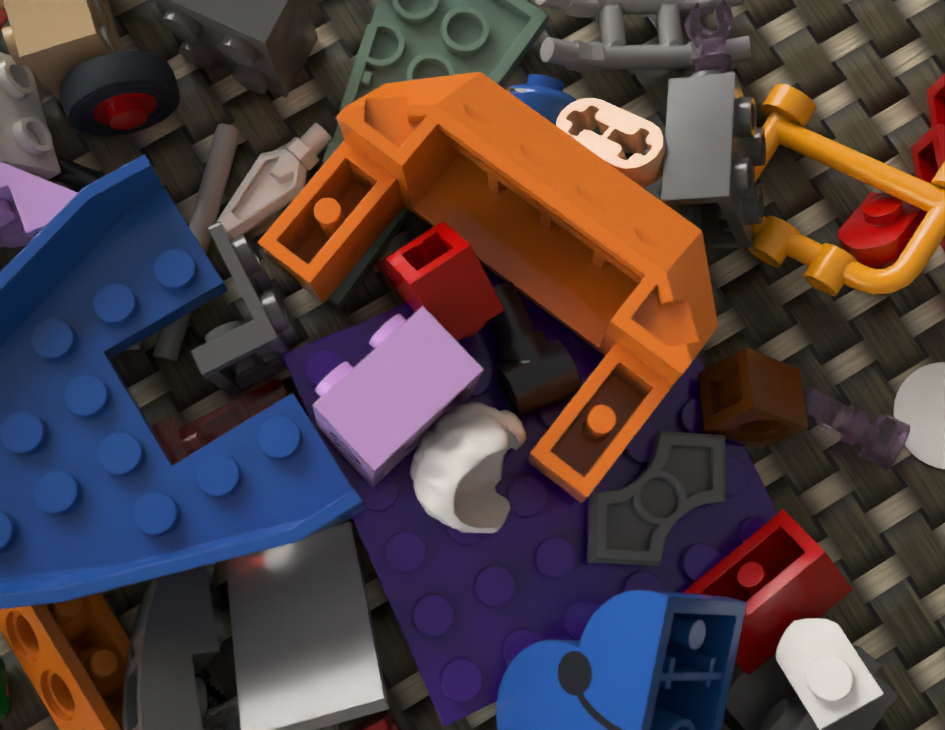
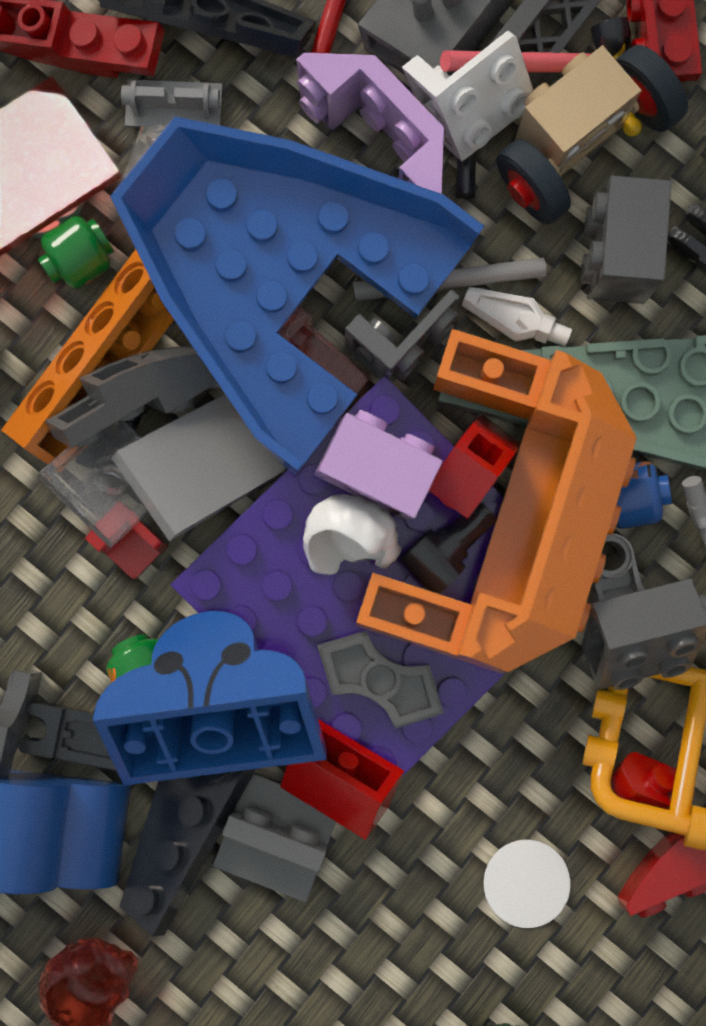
camera: 75 degrees right, 5 degrees up
light nougat beam [556,97,665,187] -> none
reddish brown brick [698,347,809,450] -> none
white plate [776,618,884,730] -> none
piece [803,385,910,470] -> none

